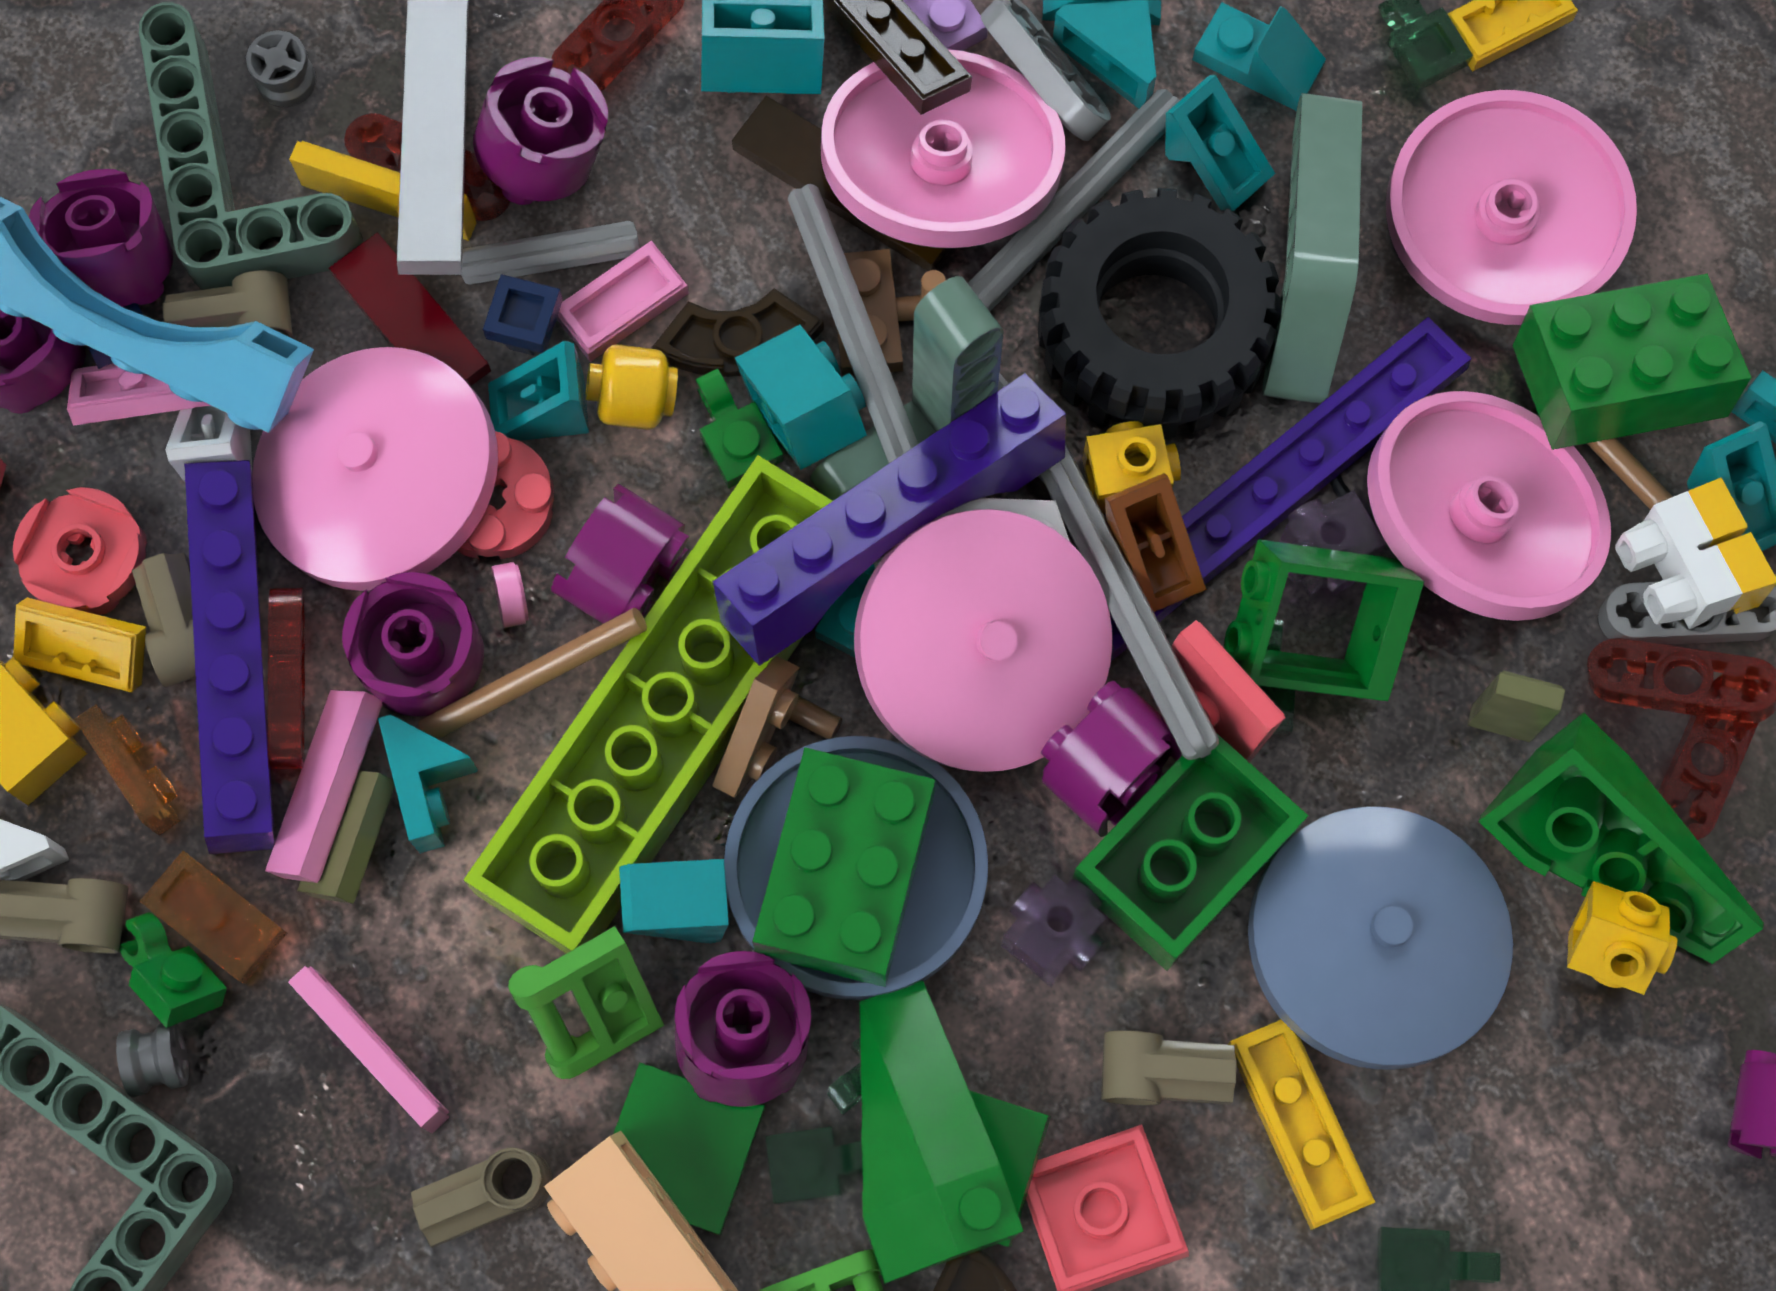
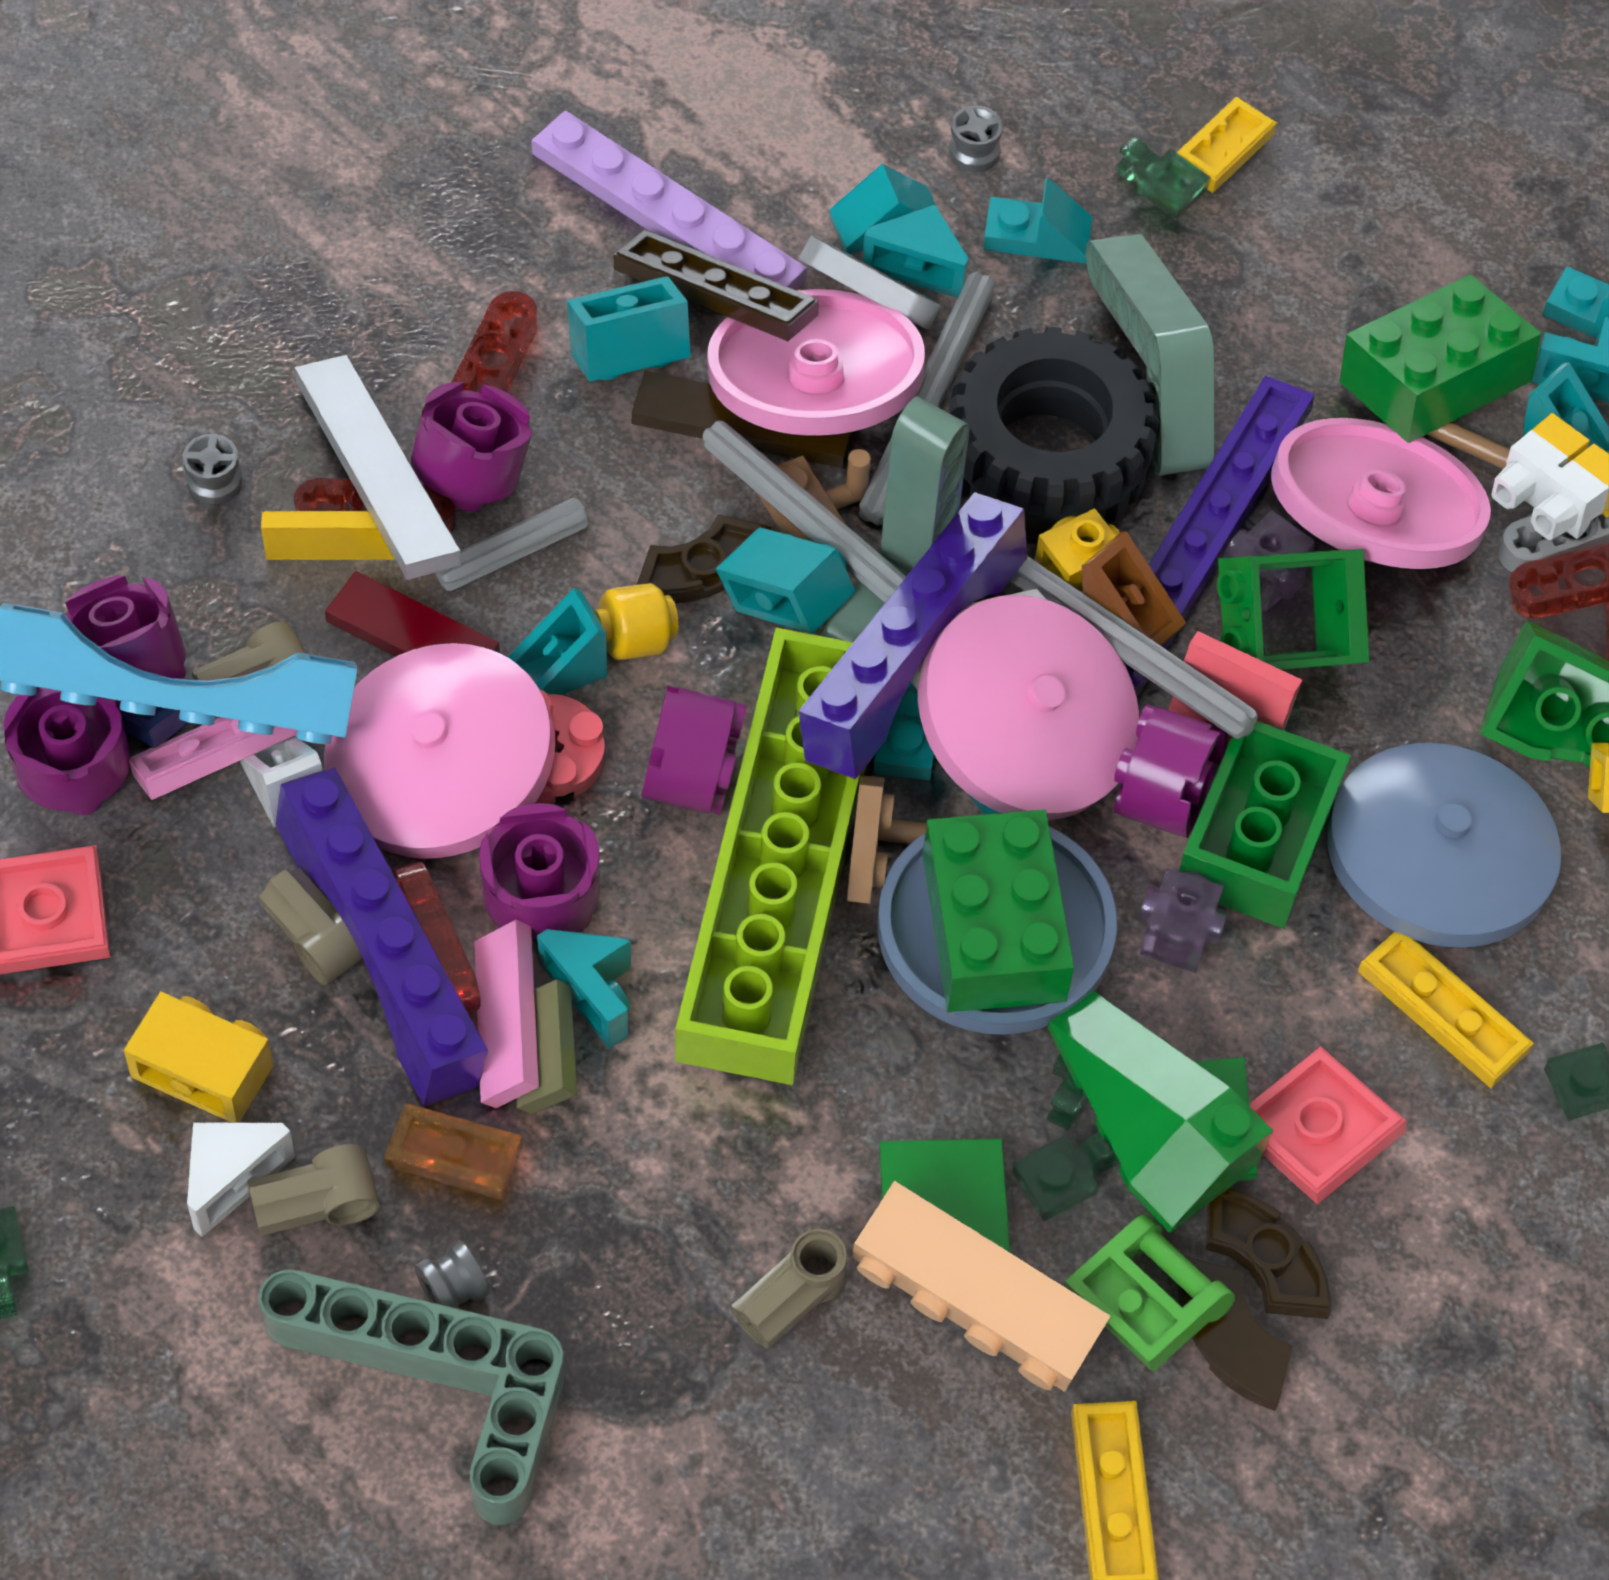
camera: 25 degrees left, 15 degrees down
coral plate [12,487,147,615] -> none
yellow plate [13,597,146,692] -> none
clear orange plate [74,704,181,835] -> none
green plate [119,912,227,1028] -> none
sand green beam [139,2,363,290] -> none
bright pink tile [288,966,449,1133] -> none
medium nougat bar [418,608,647,739] -> none
dark blue tile [483,274,563,355] -> none
bright pink tile [491,562,529,628] -> none
bright green plate [508,926,664,1079] -> none
bright pink tile [557,241,689,362] -> none
teal slope [619,859,729,944] -> none
magenta brick [675,951,811,1107] -> none
green plate [695,368,784,489] -> none
dark tan piece [1101,1031,1236,1105] -> none
teal slope [1165,75,1276,211] -> none
bright pink dish [1386,90,1637,325] -> none
olive tile [1467,670,1566,743] -> none

